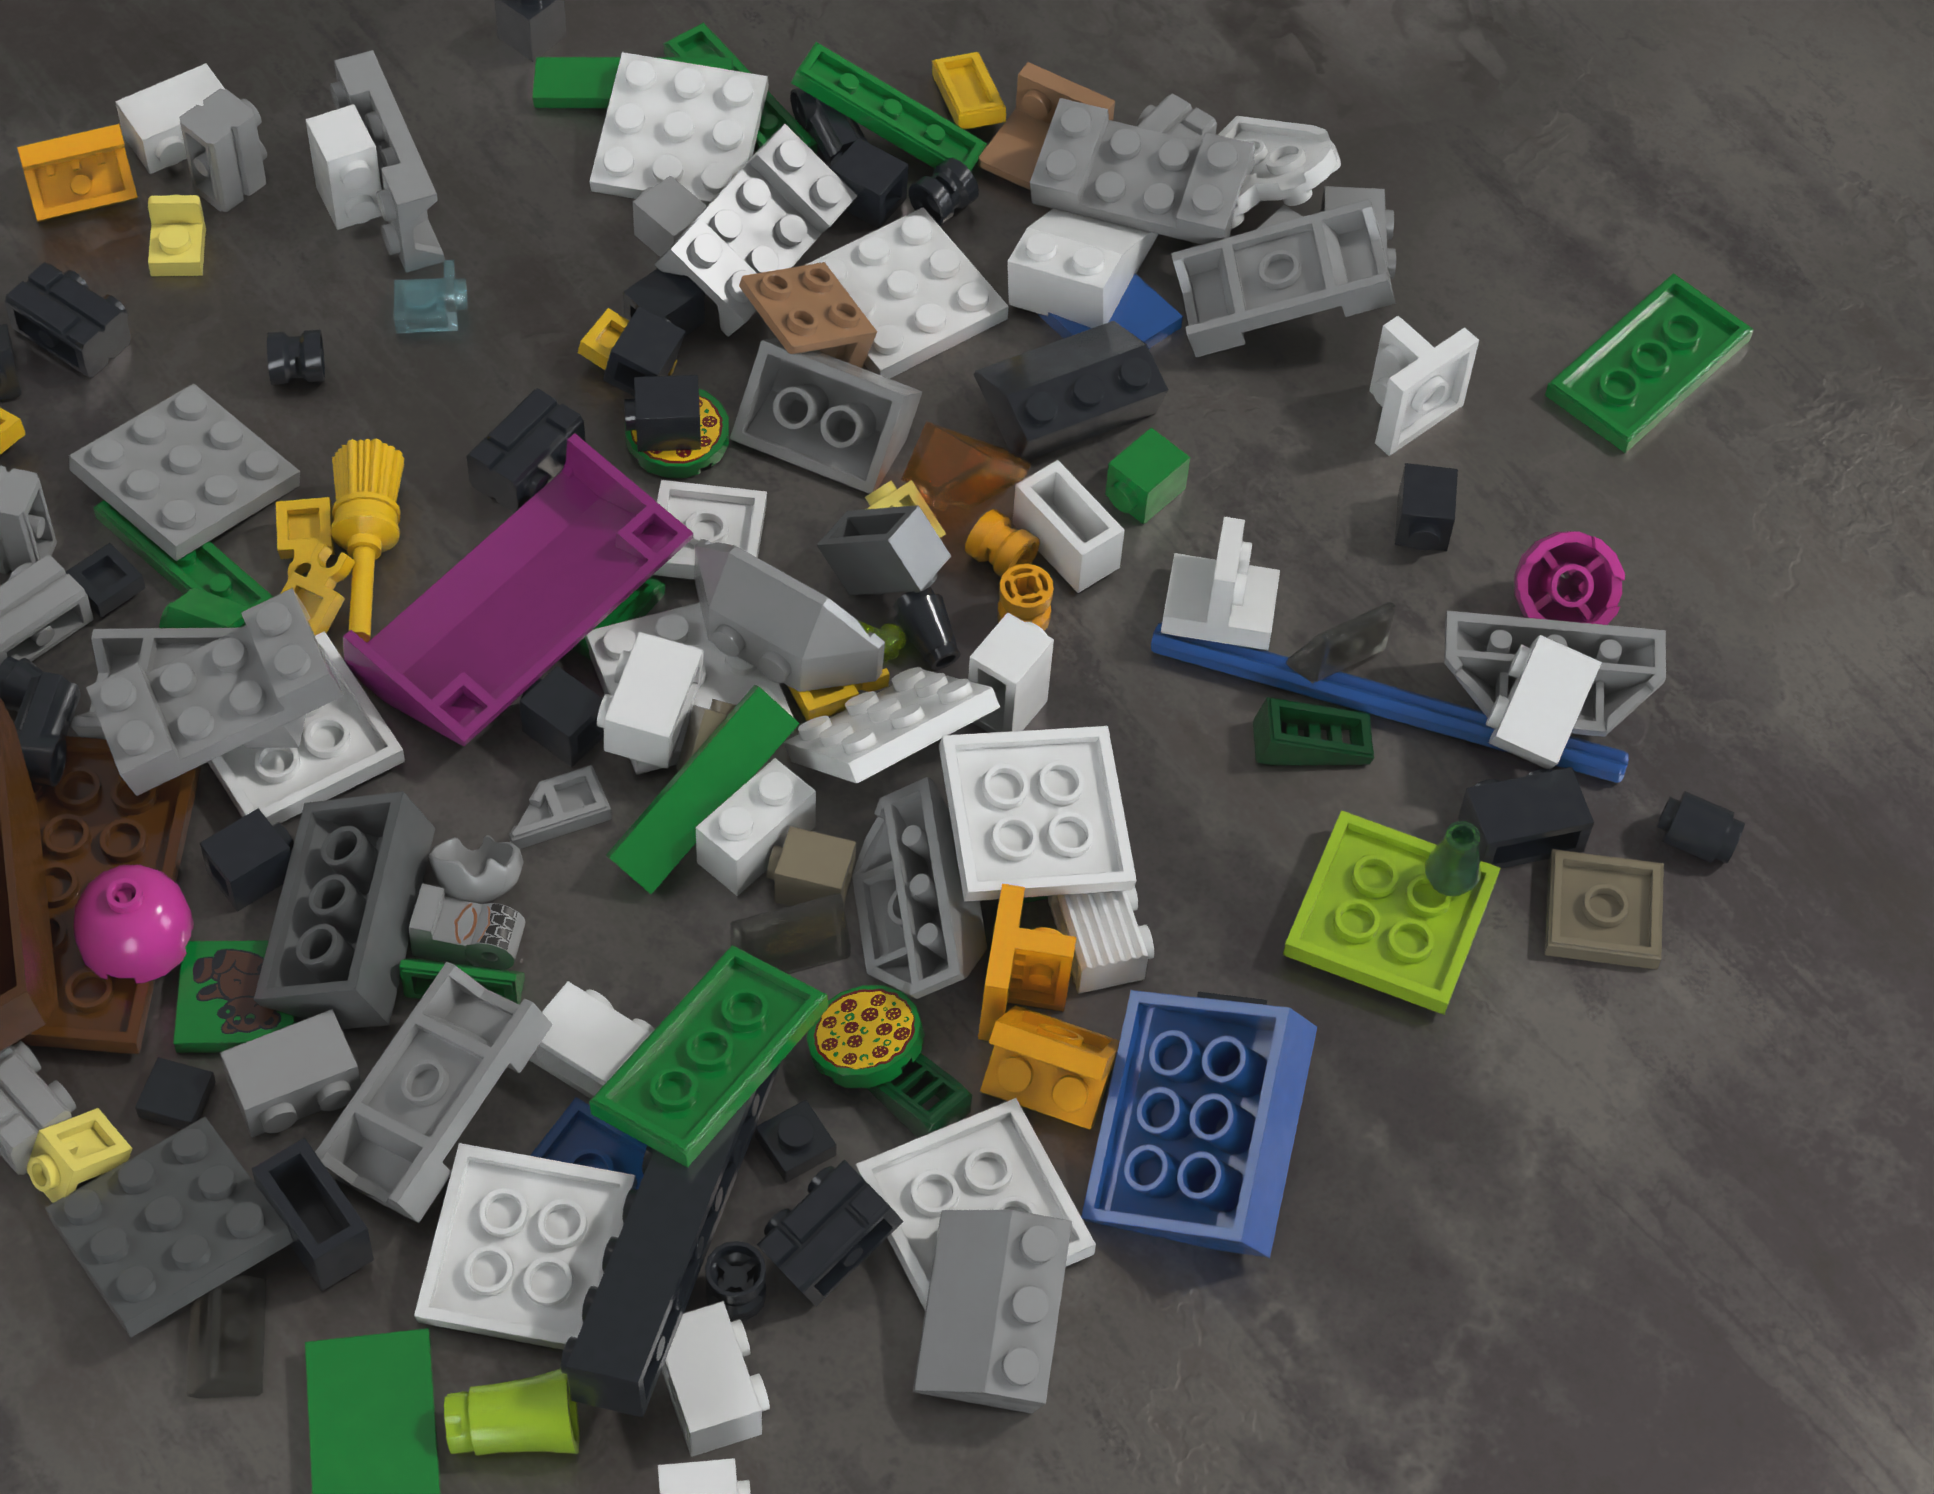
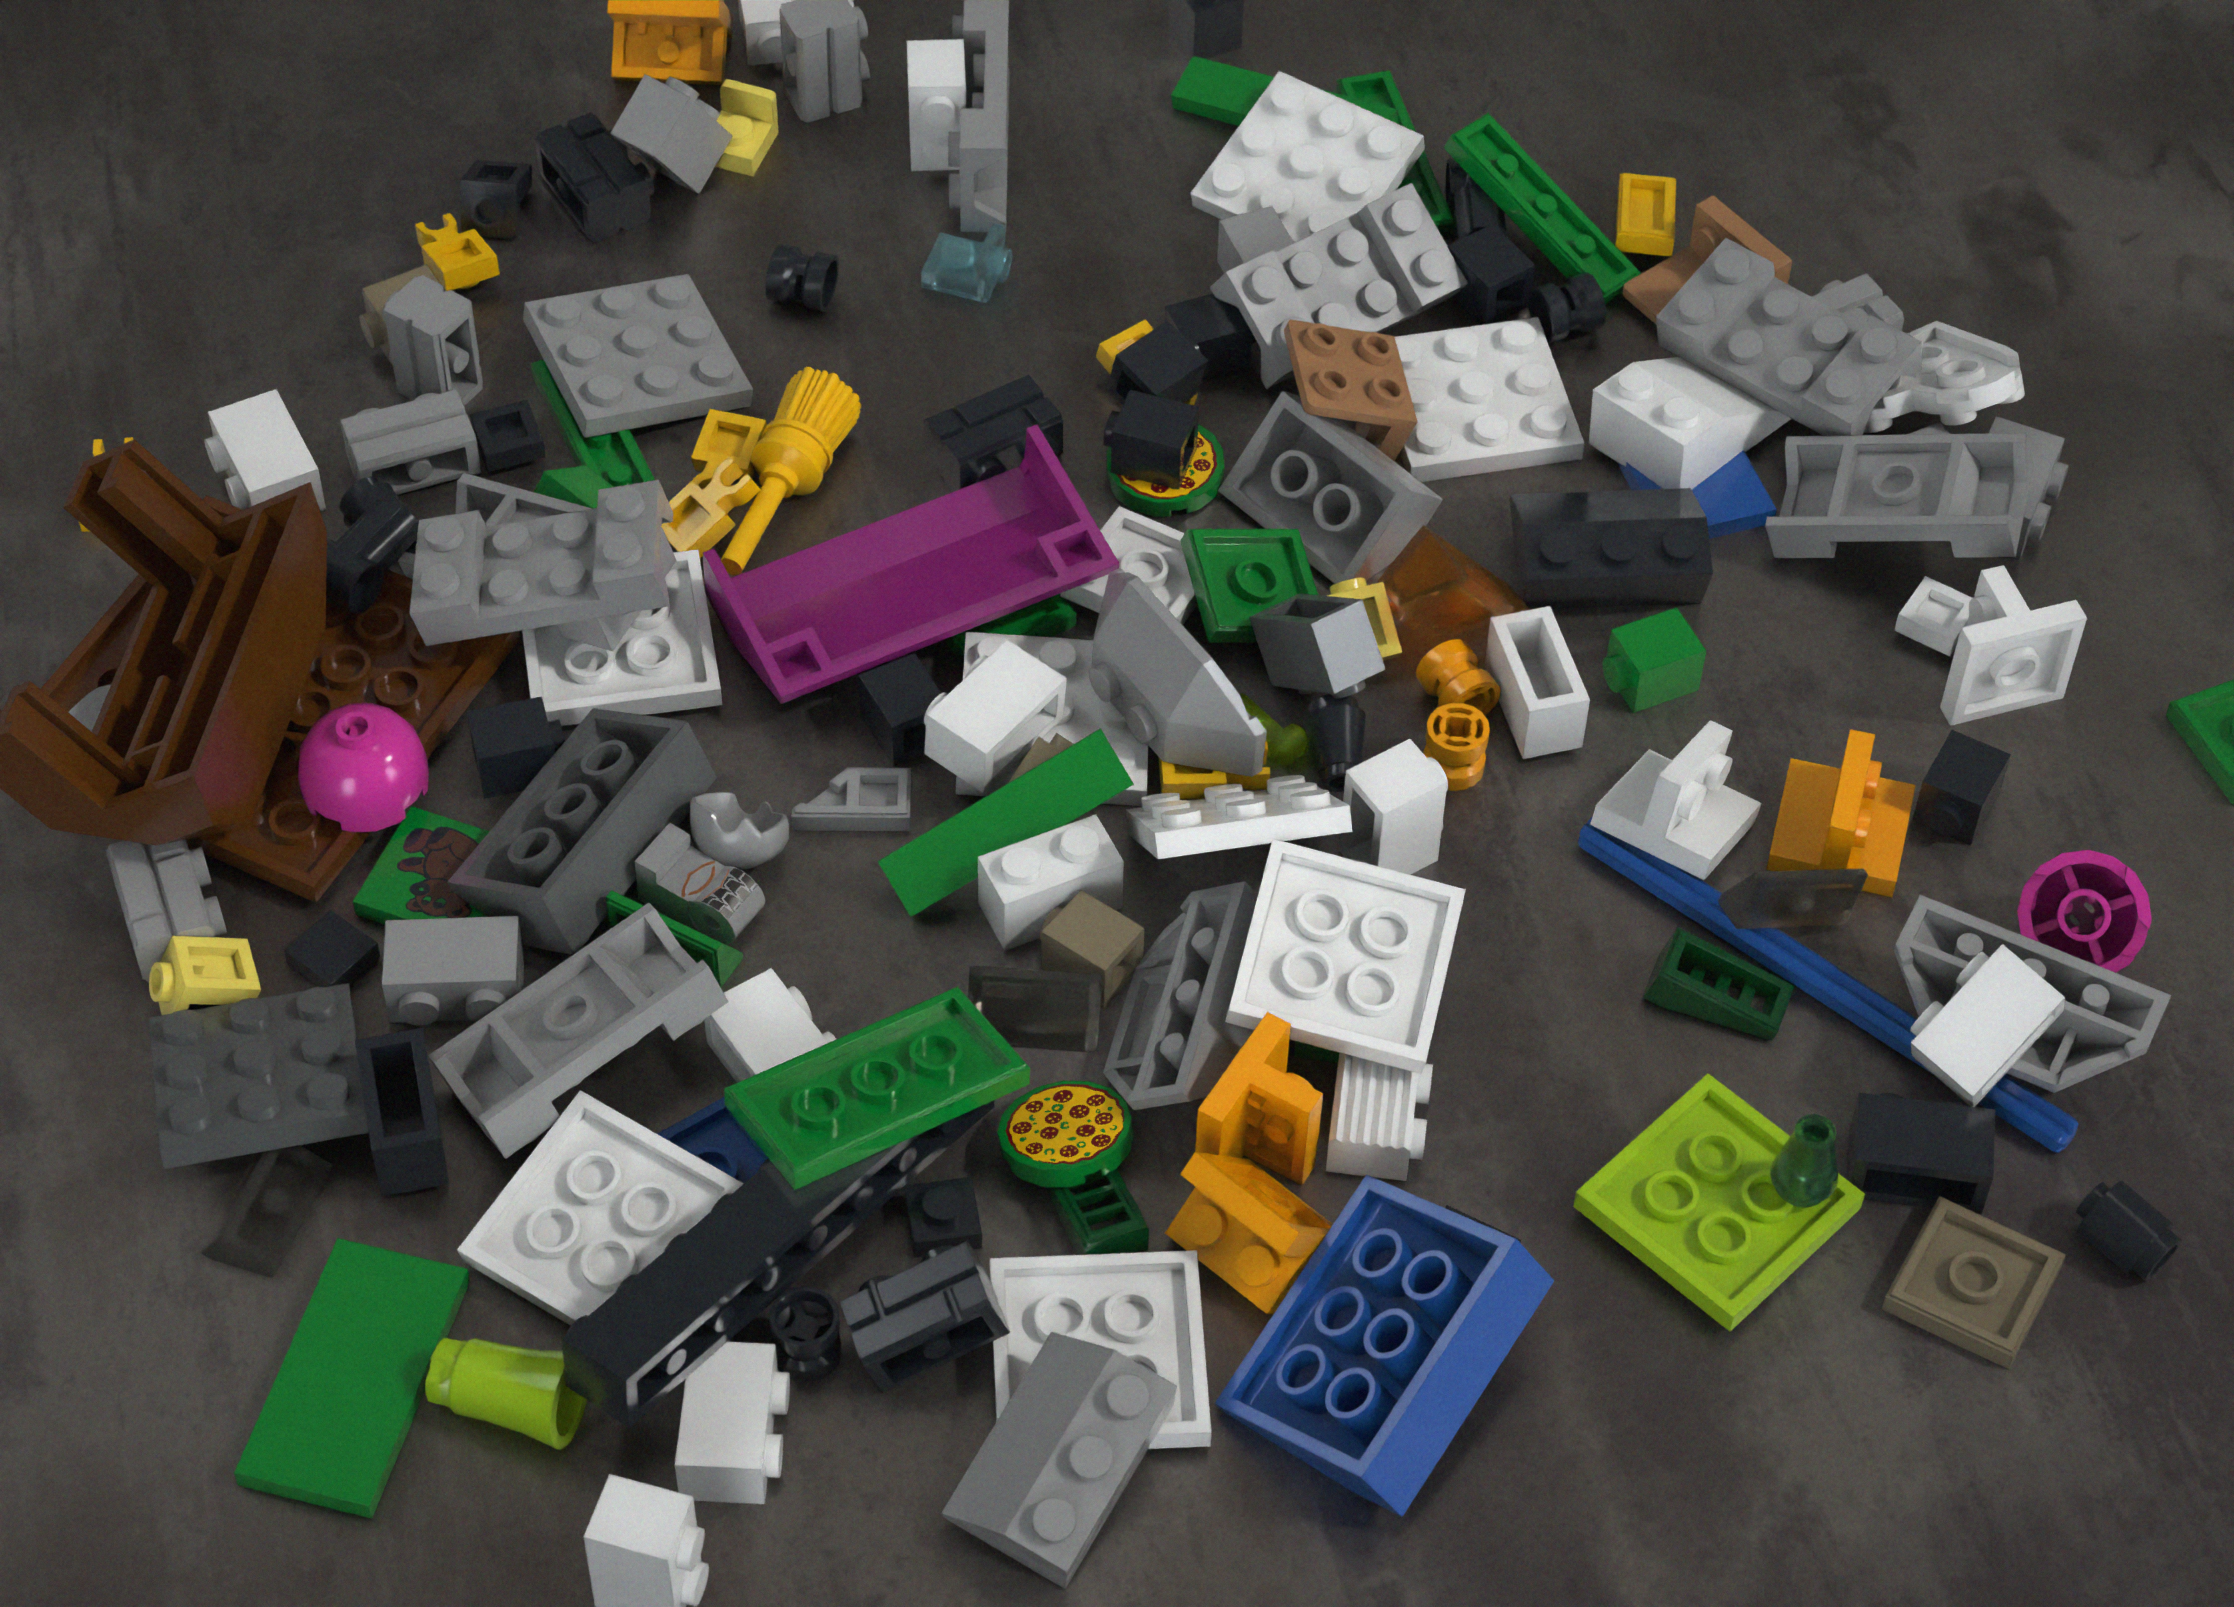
camera: 25 degrees right, 5 degrees down
none -> light grey piece [610,74,733,194]
none -> green tile [1180,529,1318,643]
none -> light orange bracket [1766,729,1916,898]
none -> white plate [1894,576,1972,656]

